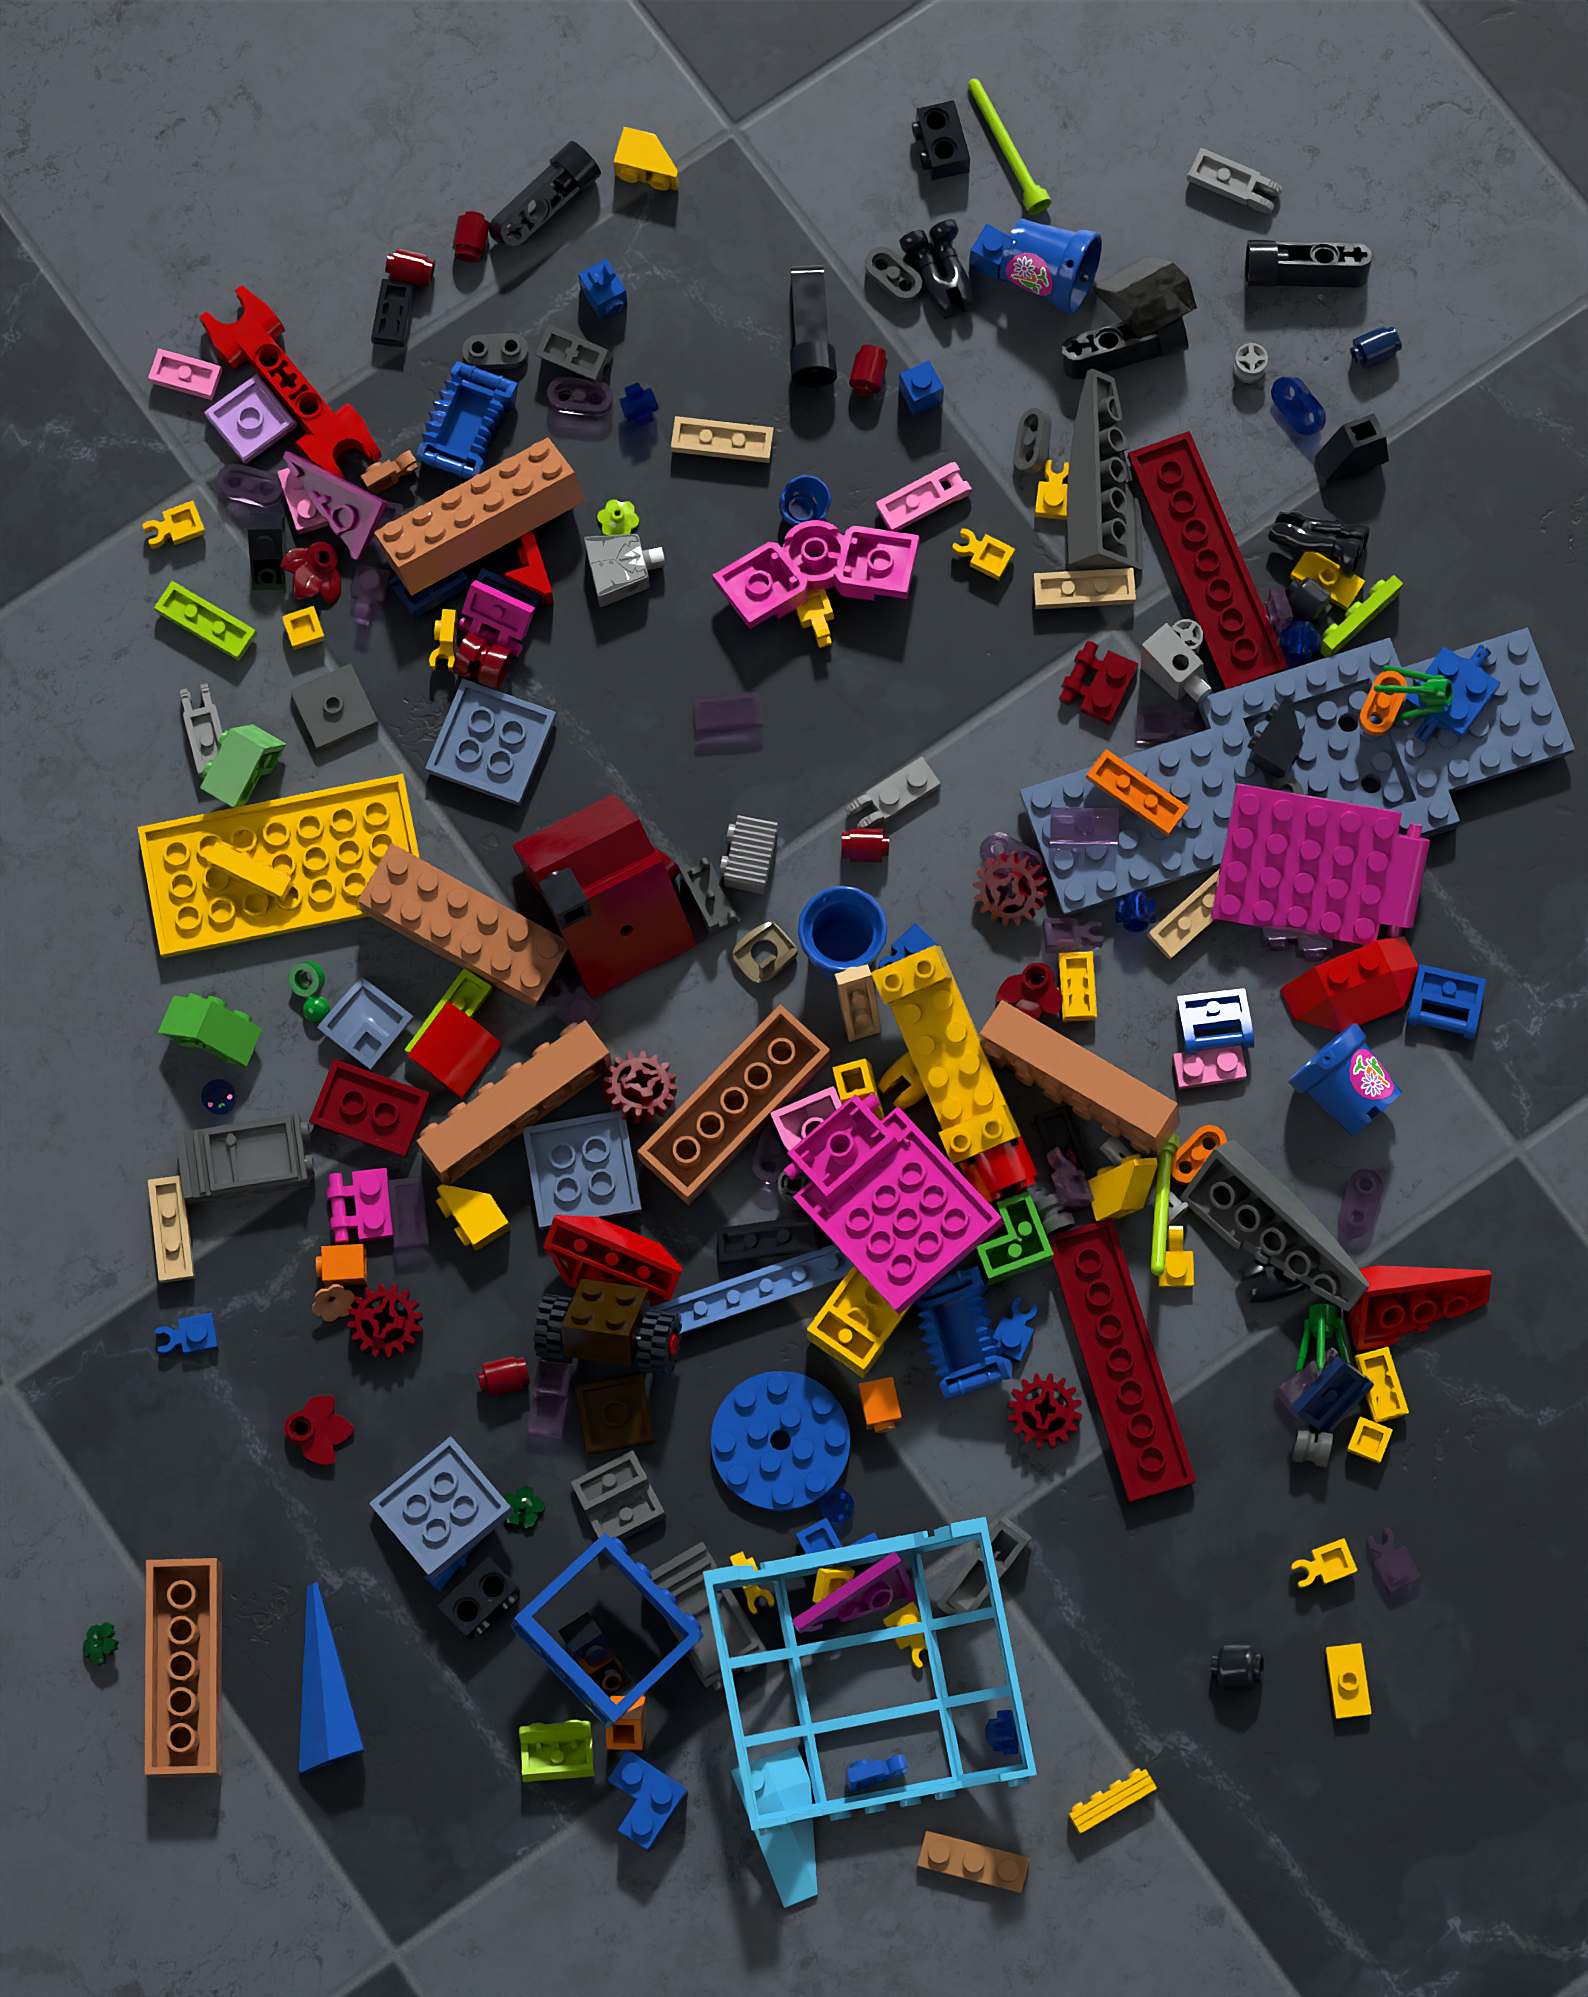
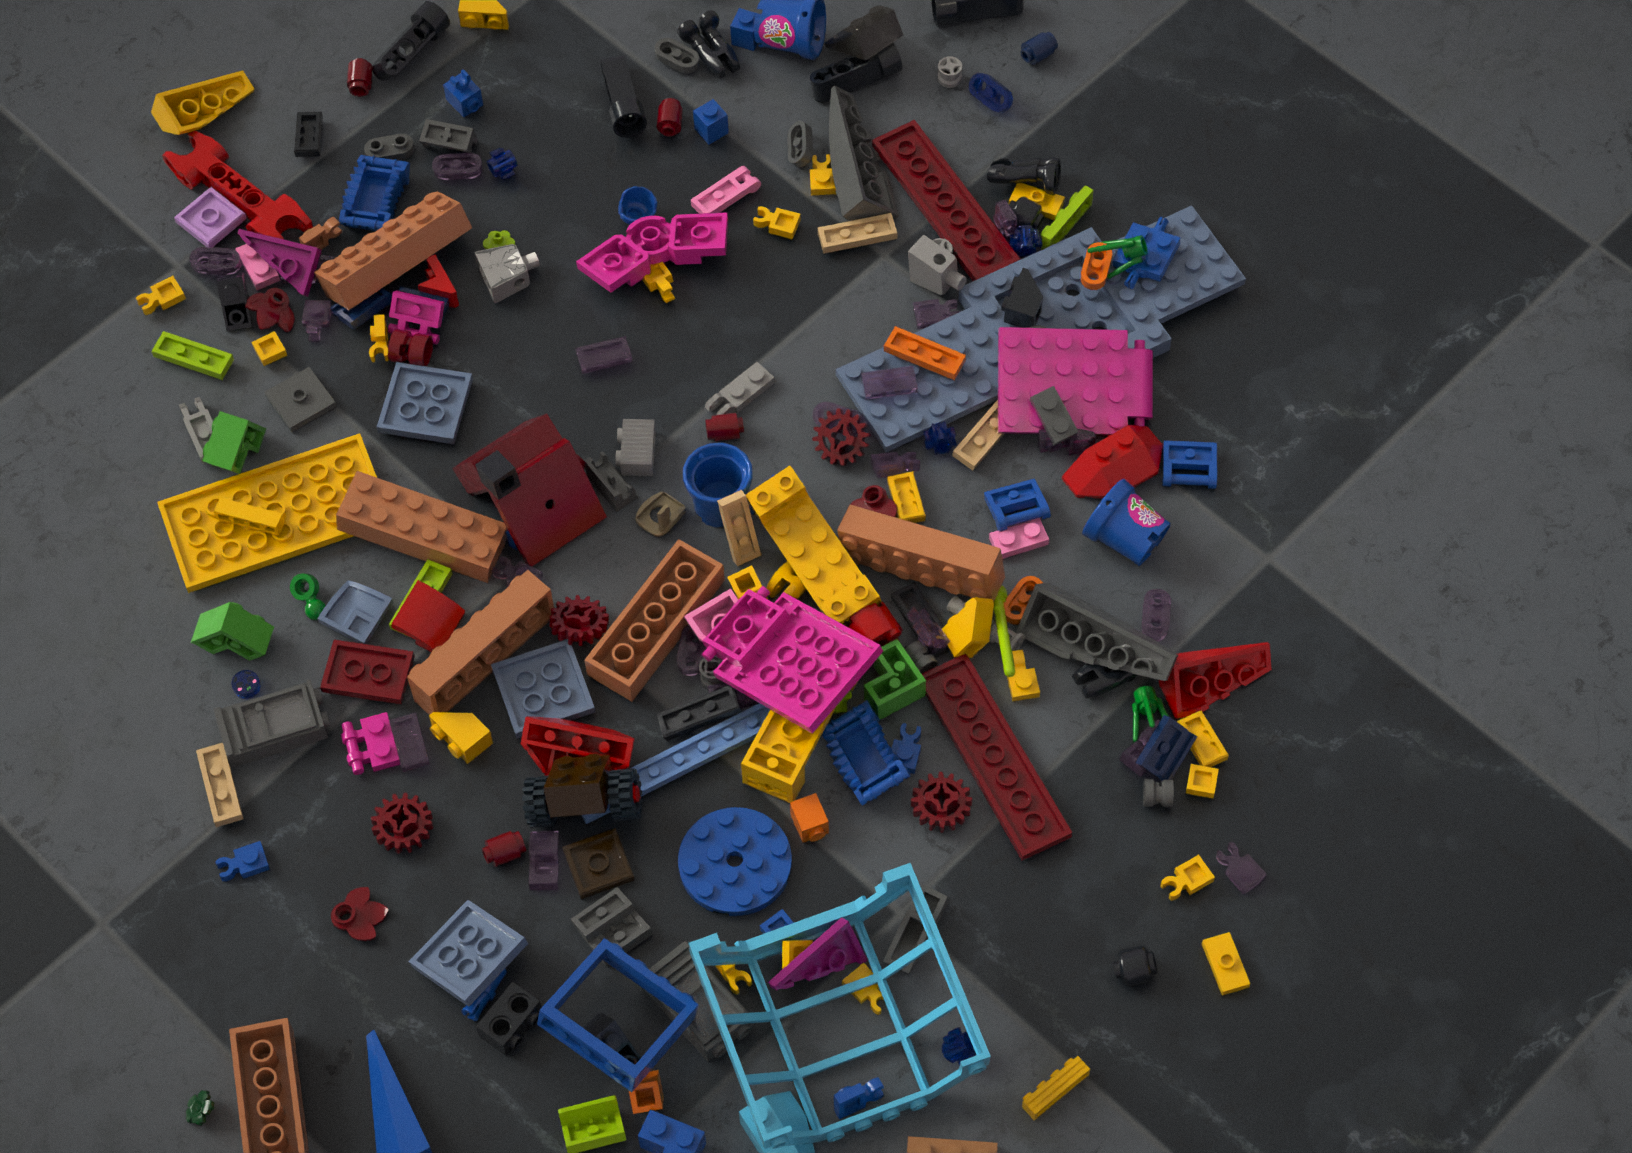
camera: 10 degrees left, 15 degrees down
bright pink plate [148,348,222,400] -> none
nougat plant [312,1284,355,1322] -> none
orange brick [316,1244,367,1287] -> none
dark red brick [385,248,435,287] -> none
dark green plant [503,1485,545,1529] -> none
tan plate [671,416,774,463] -> none
clear blue tile [819,1487,854,1524] -> none
dark red plate [1059,641,1138,725] -> none
black slope [1315,413,1389,484] -> none
none -> yellow wedge [151,70,255,135]
none -> dark grey plate [1029,386,1078,446]

